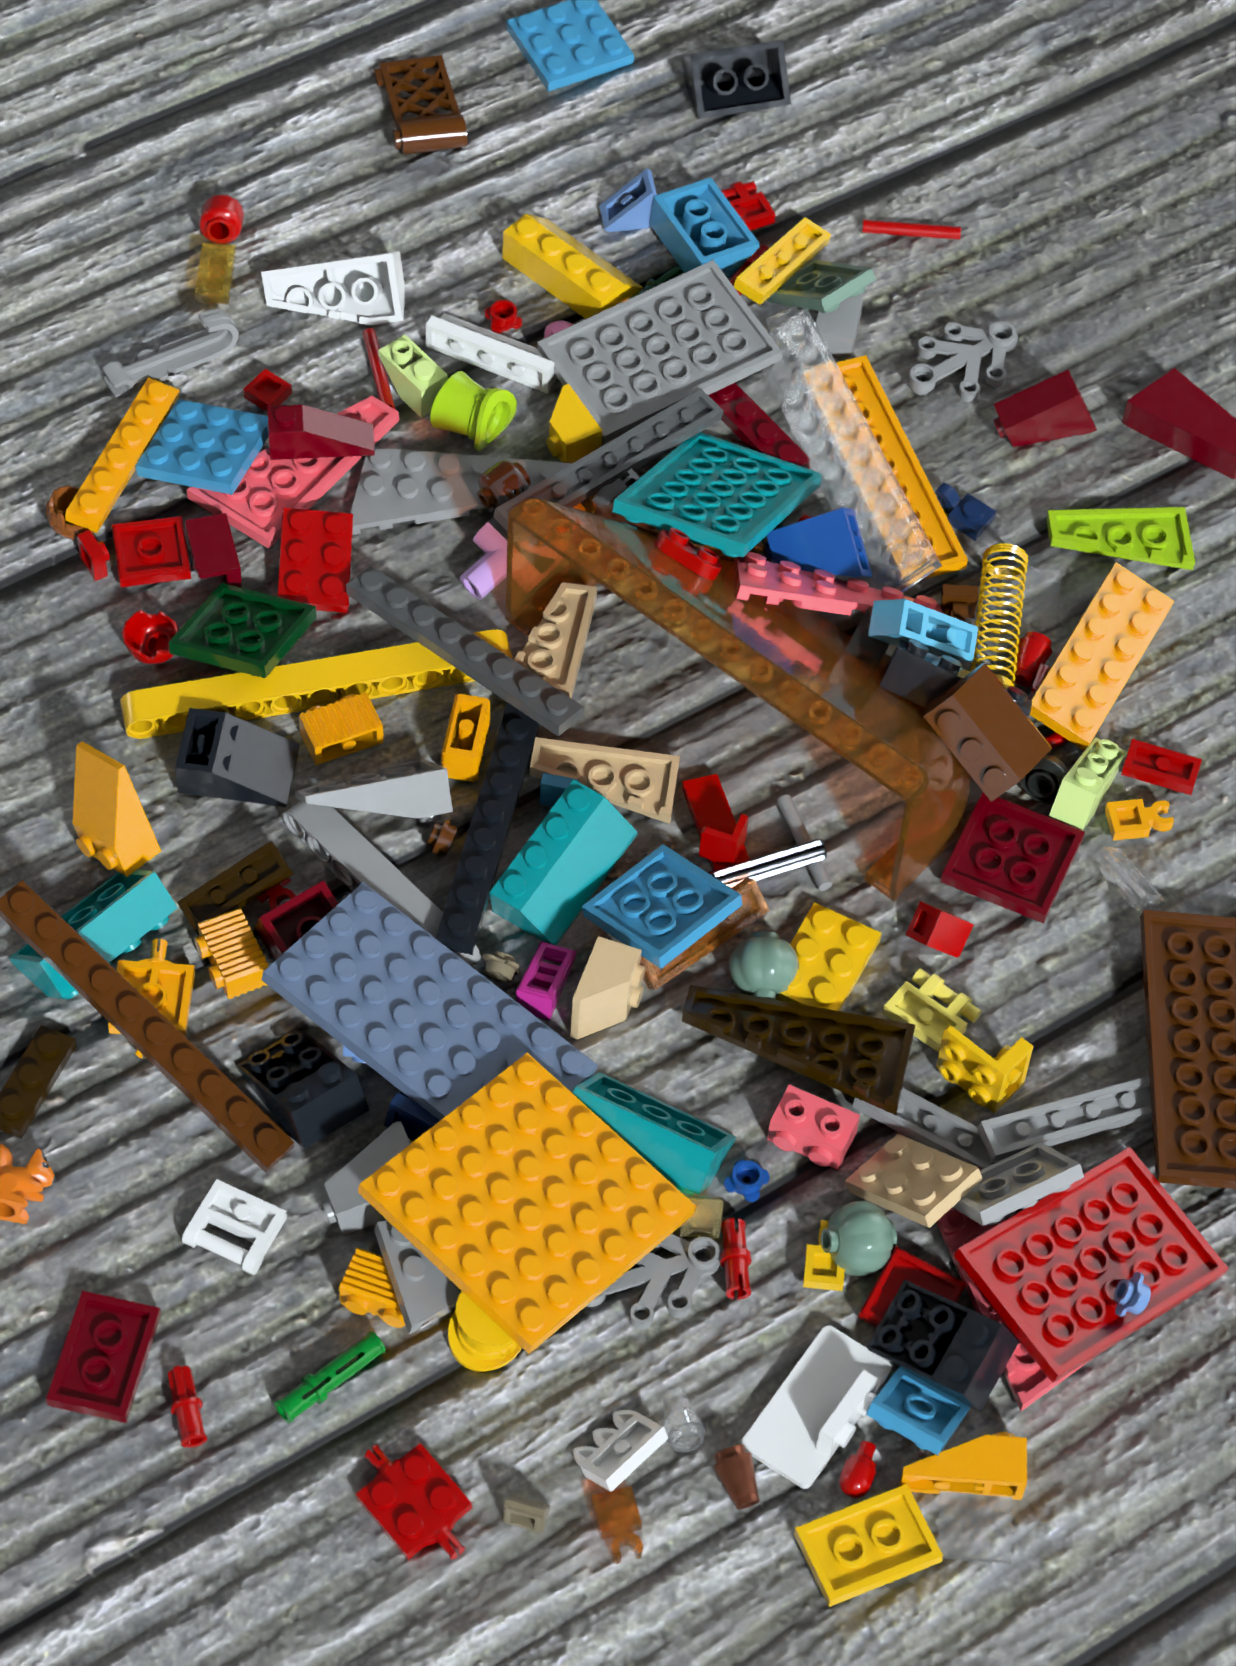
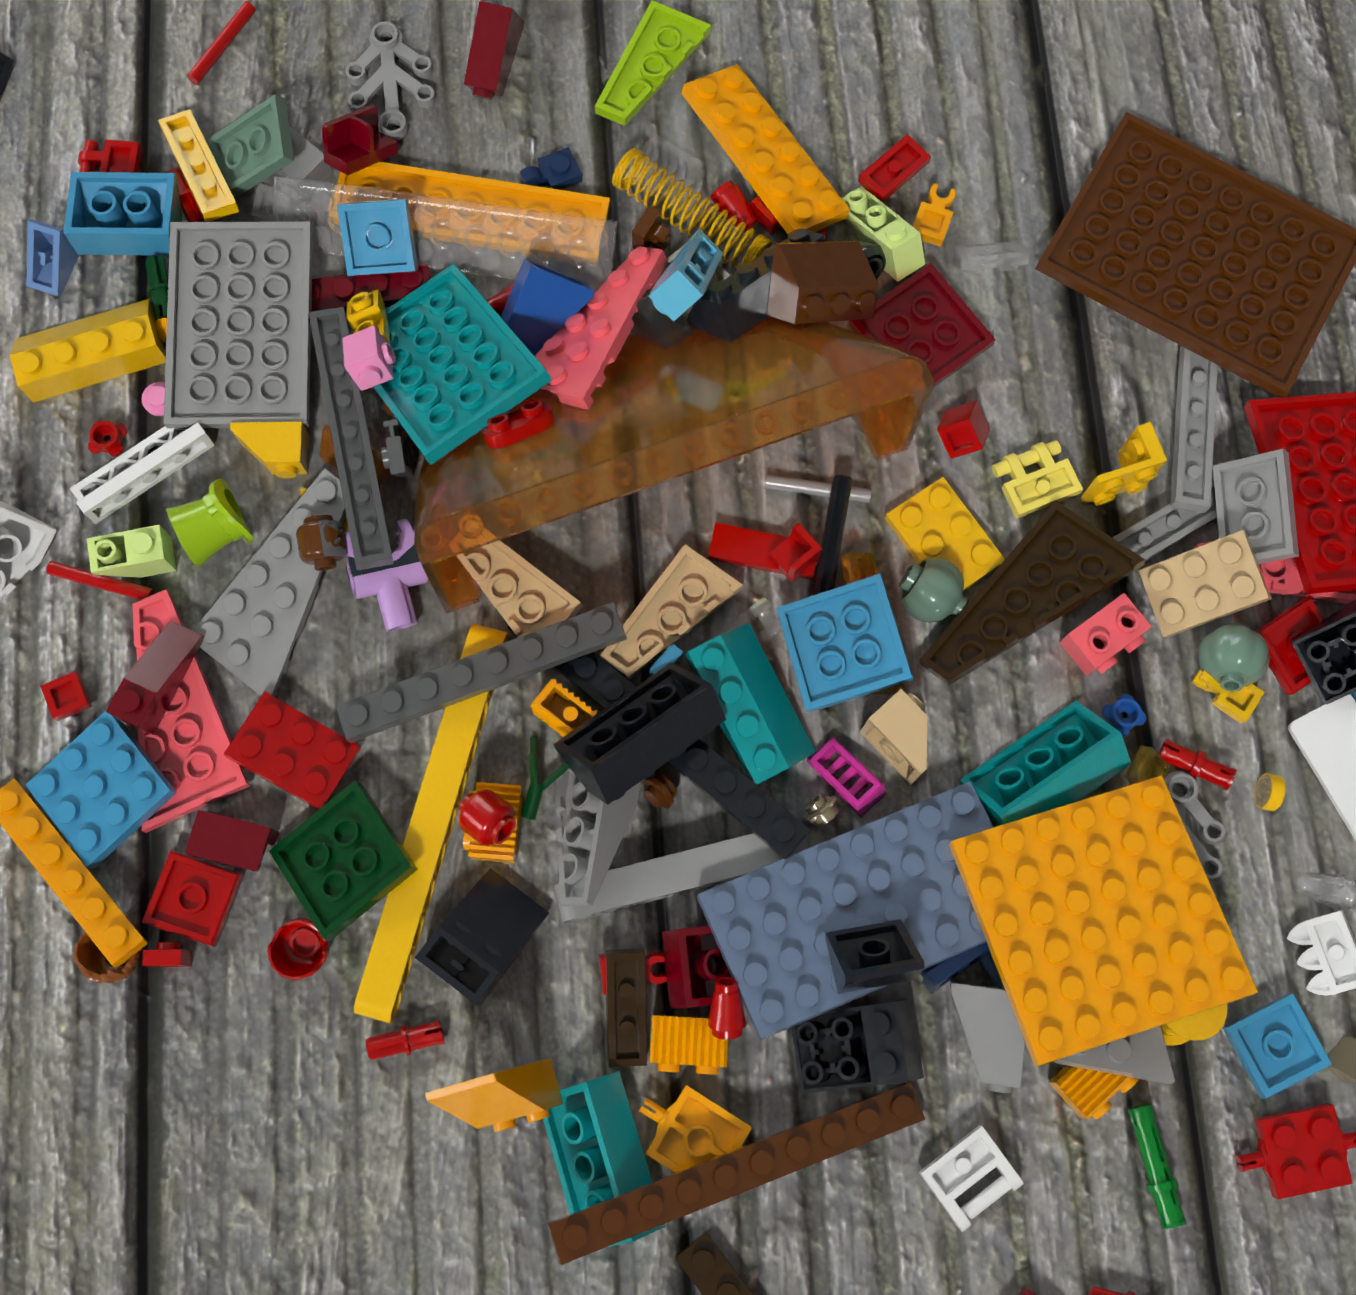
camera: 60 degrees left, 20 degrees up
none -> dark red panel [322,105,398,176]
none -> dark azure plate [337,198,418,276]
none -> bright pink brick [342,325,396,391]
none -> yellow slope [346,289,390,344]
none -> red axle [366,1019,445,1060]
none -> red head [458,789,516,846]
none -> dark green plant [521,735,569,820]
none -> black slope [553,663,726,805]
none -> red cone [708,977,747,1040]
none -> black slope [825,919,925,994]
none -> dark azure plate [1222,994,1332,1099]
none -> yellow tile [1255,773,1286,812]

